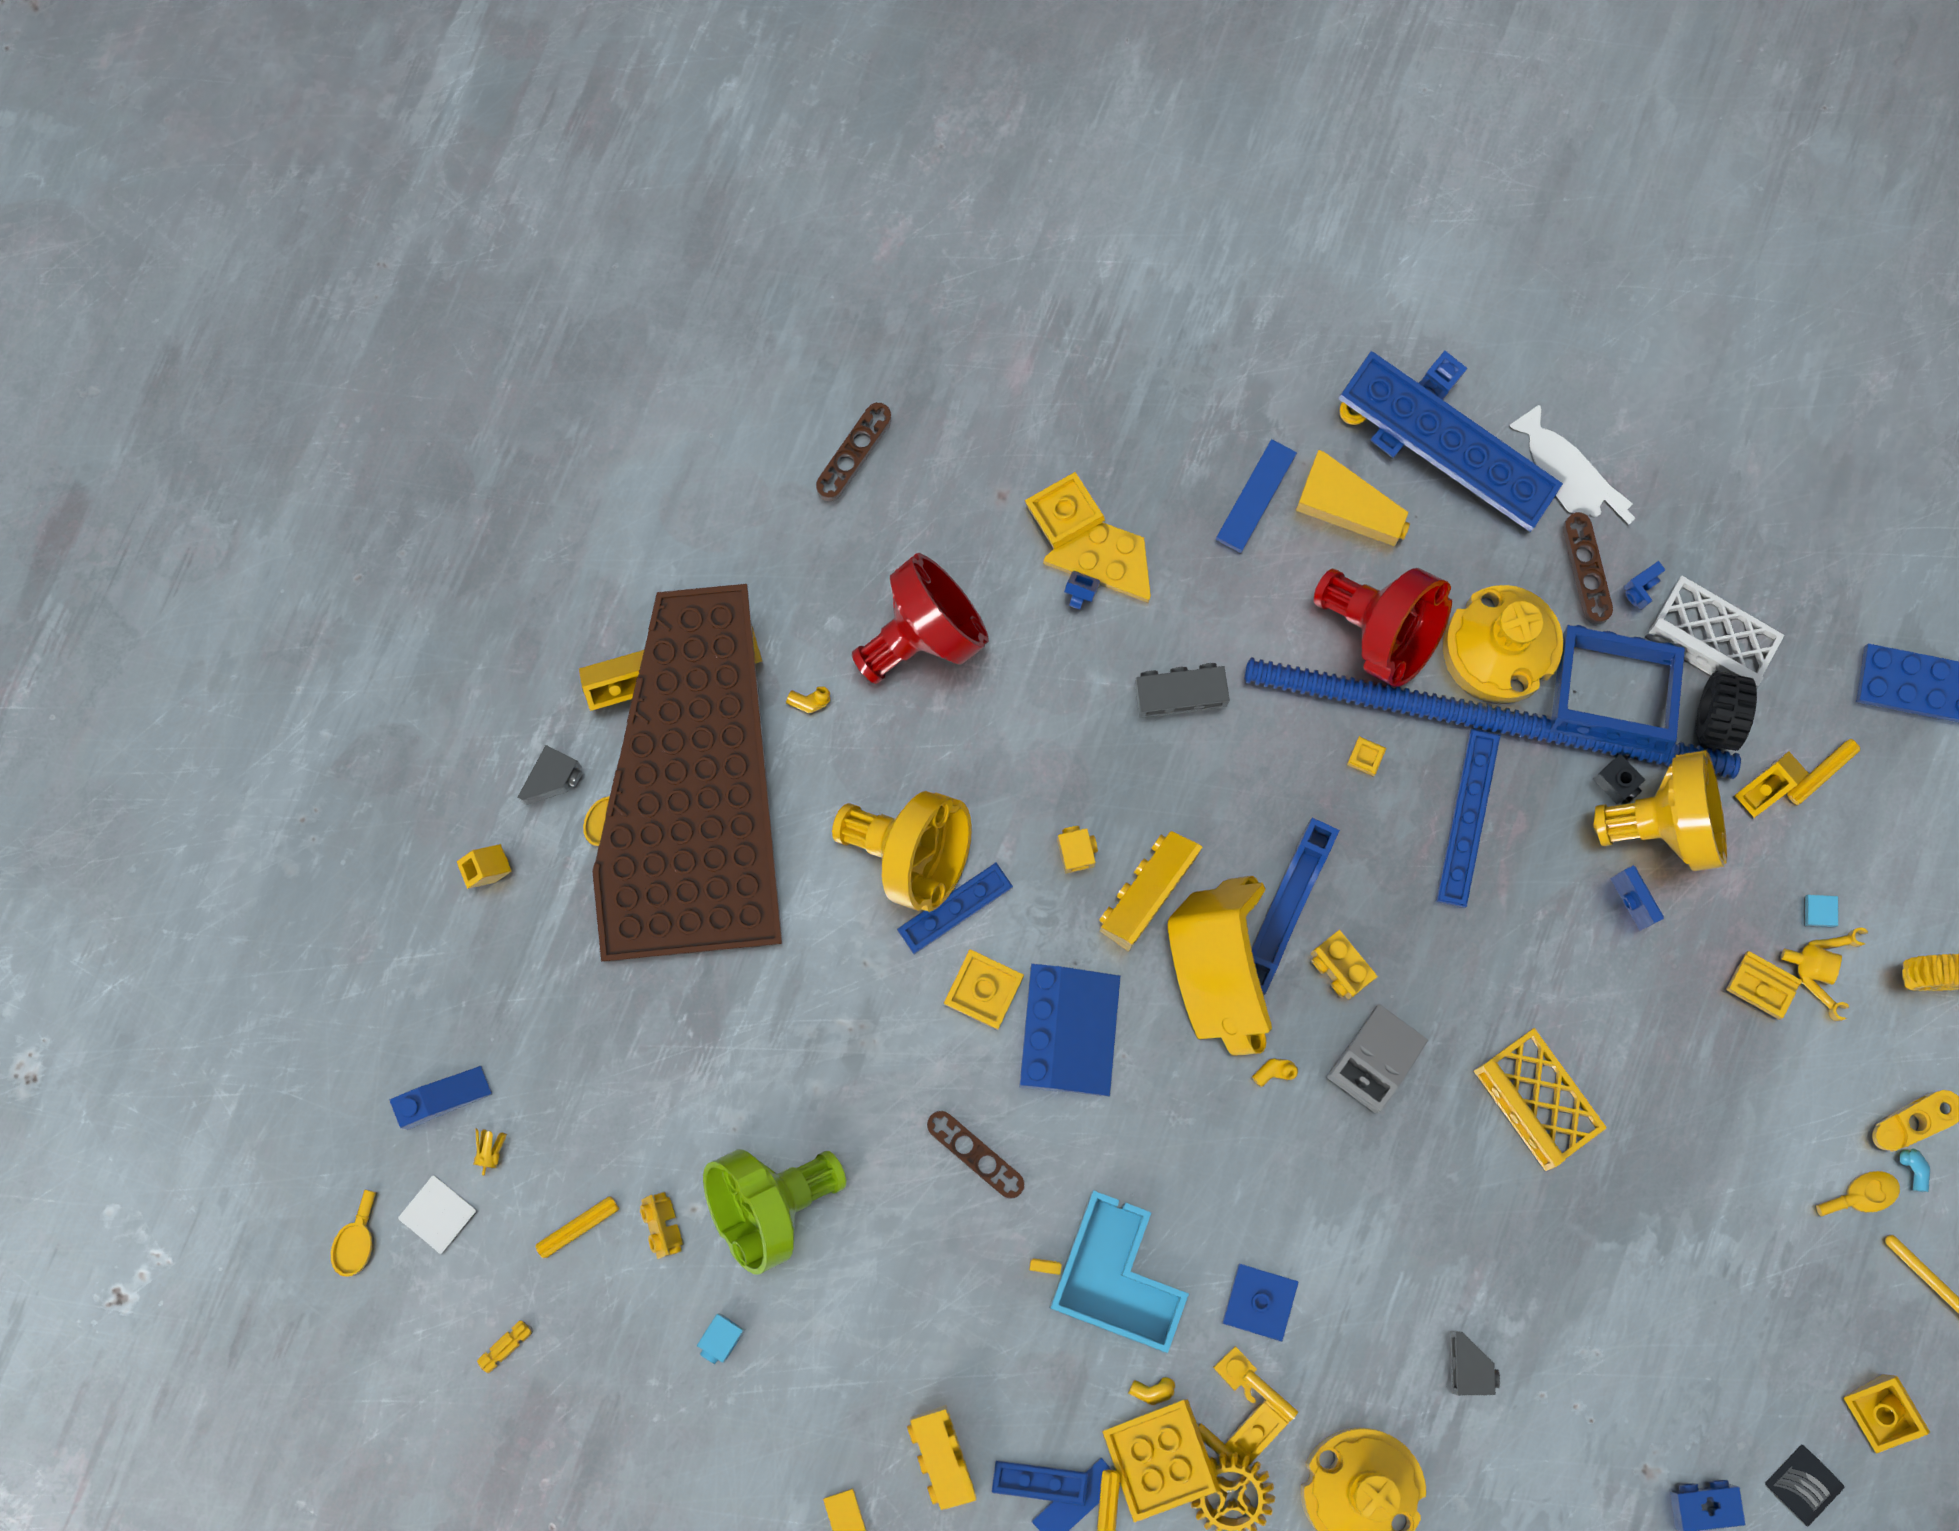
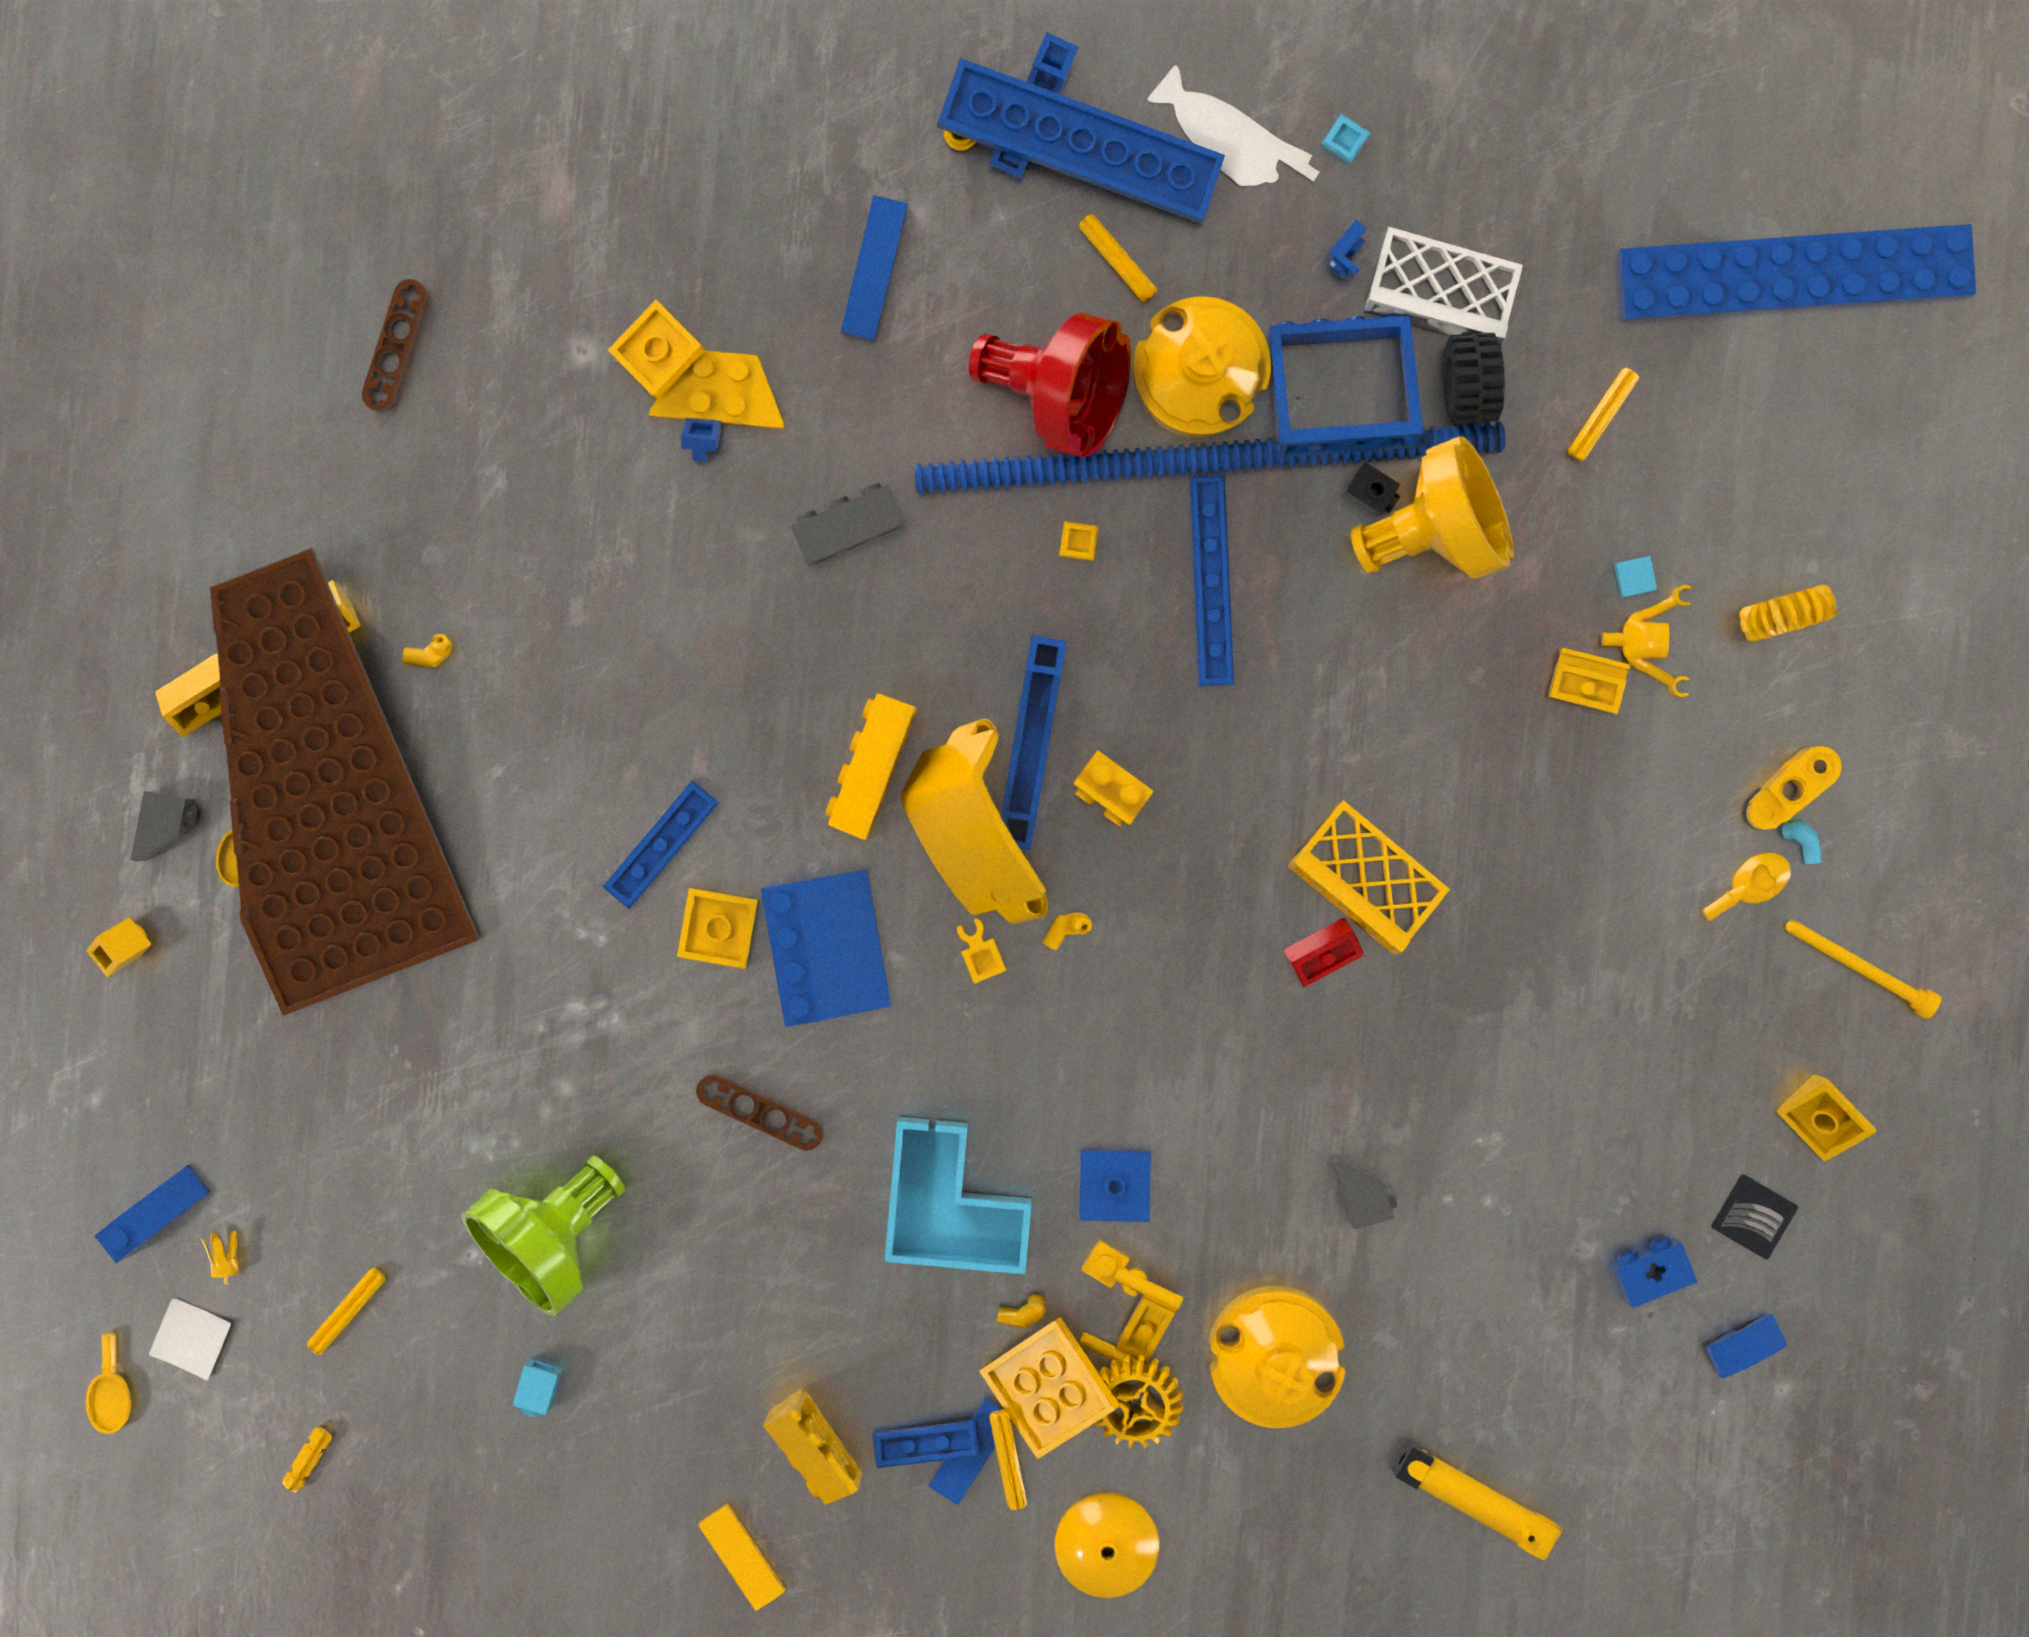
camera: 10 degrees left, 10 degrees up
yellow hinge [640,1192,683,1259] -> none
yellow piece [832,791,972,912] -> none
red piece [852,553,989,684] -> none
yellow tile [1029,1258,1062,1275] -> none
yellow brick [1057,826,1098,874] -> none
yellow slope [1296,450,1410,546] -> none
light grey slope [1327,1004,1428,1113] -> none
reddish brown beam [1563,512,1613,625] -> none
blue plate [1610,865,1664,931] -> none
yellow slope [1734,751,1809,818] -> none
none -> yellow plate [957,918,1007,984]
none -> yellow axle [1079,214,1157,302]
none -> red slope [1284,918,1365,988]
none -> medium azure tile [1321,114,1370,164]

